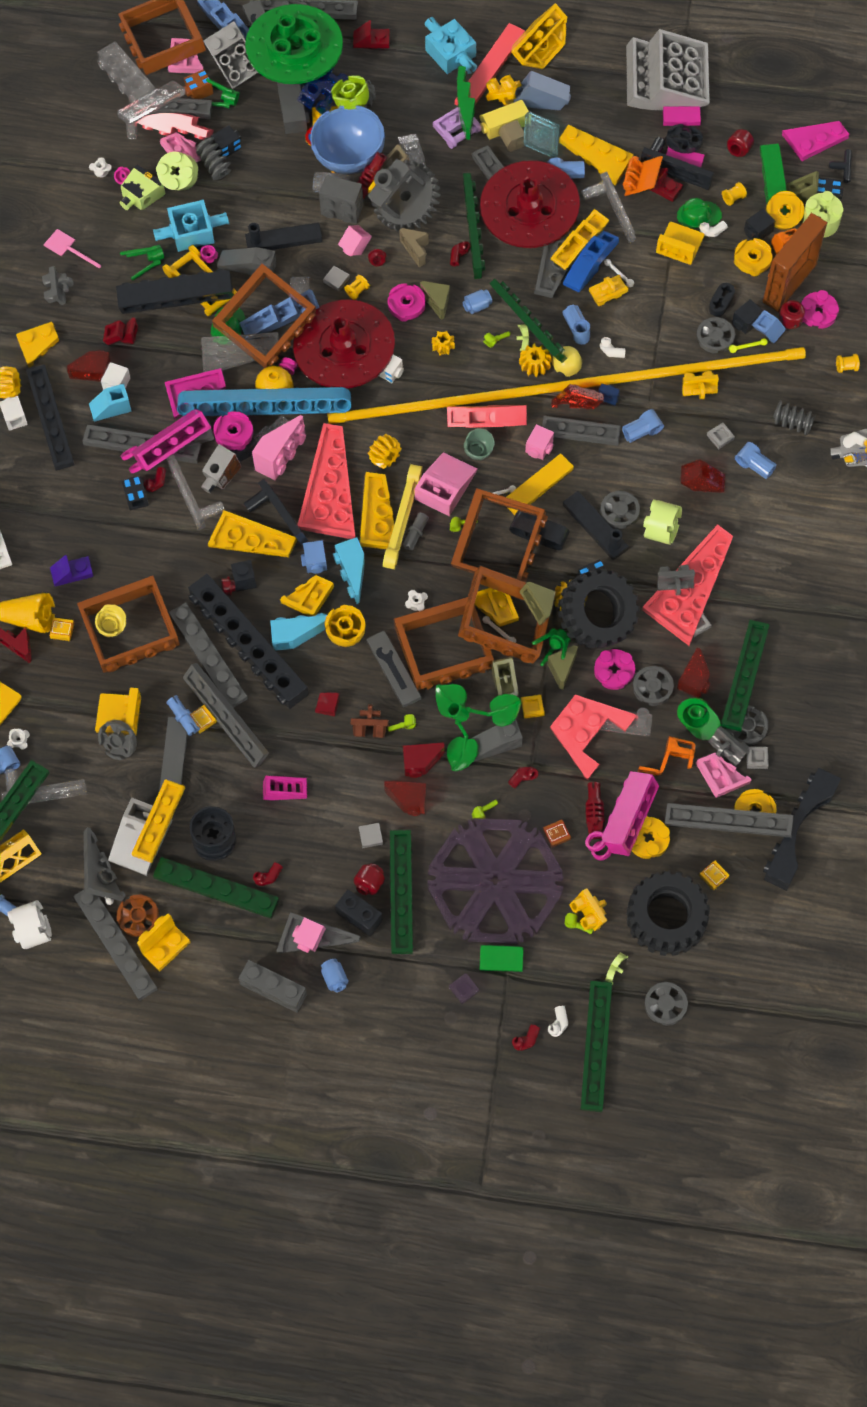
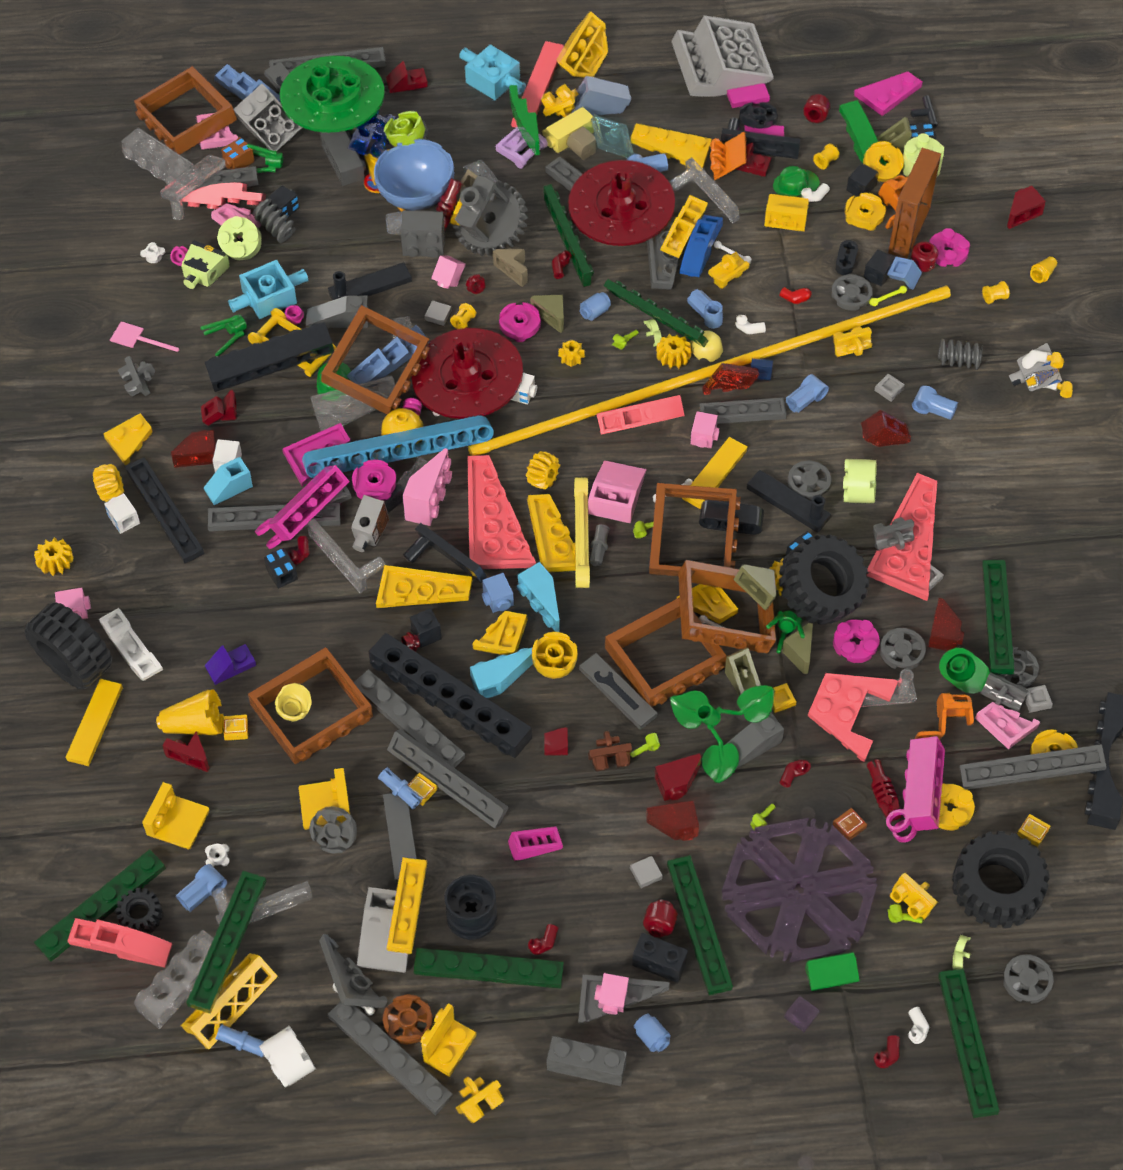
camera: 15 degrees left, 10 degrees down
white plate [405,590,428,611] -> none
sand green hair [464,428,495,460] -> none
none -> yellow hips [456,1077,504,1123]
none -> red arm [779,287,811,304]

